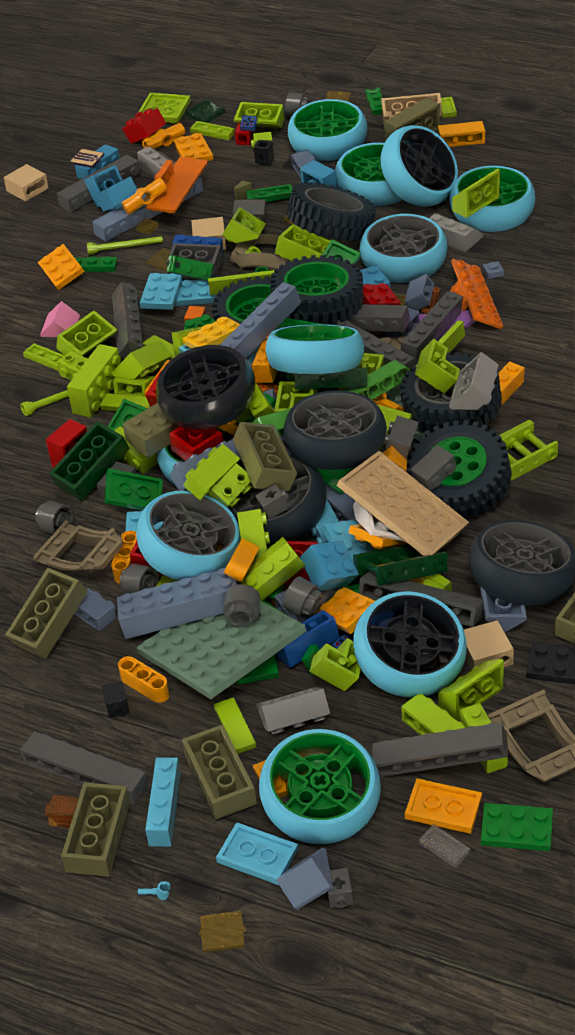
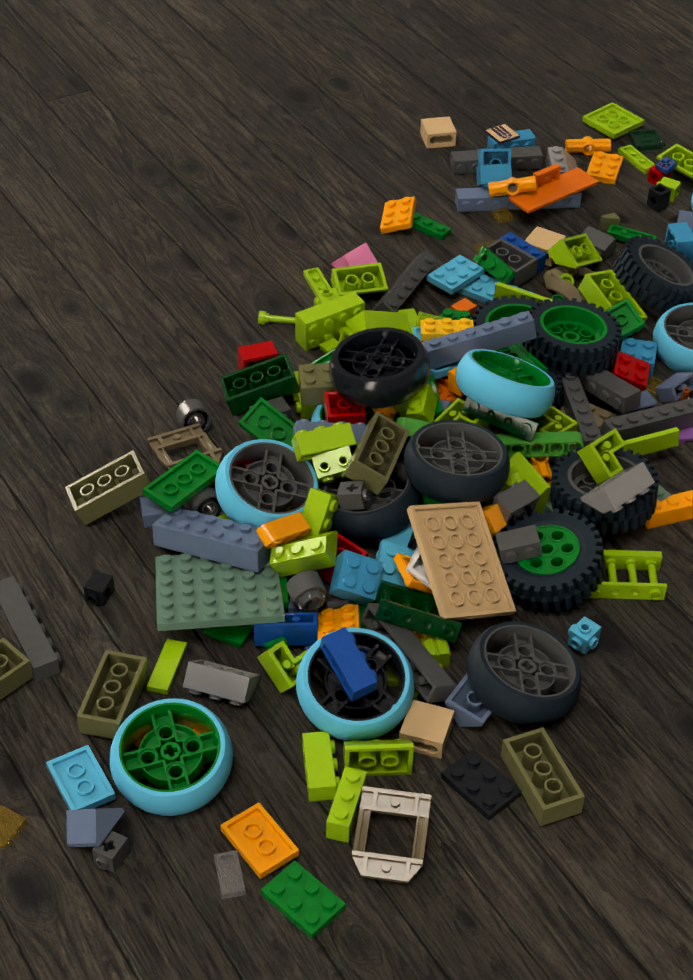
camera: 30 degrees right, 0 degrees up
lime piece [87,236,163,256] -> none
light orange beam [118,656,170,703] -> none
red brick [122,108,166,143] -> none
medium azure brick [145,758,181,847] -> none
dark grey piece [223,585,260,626] -> none
dark grey brick [372,722,508,777] -> none
none -> green plate [143,450,220,513]
none -> blue brick [320,627,378,702]
none -> medium azure brick [567,616,602,655]

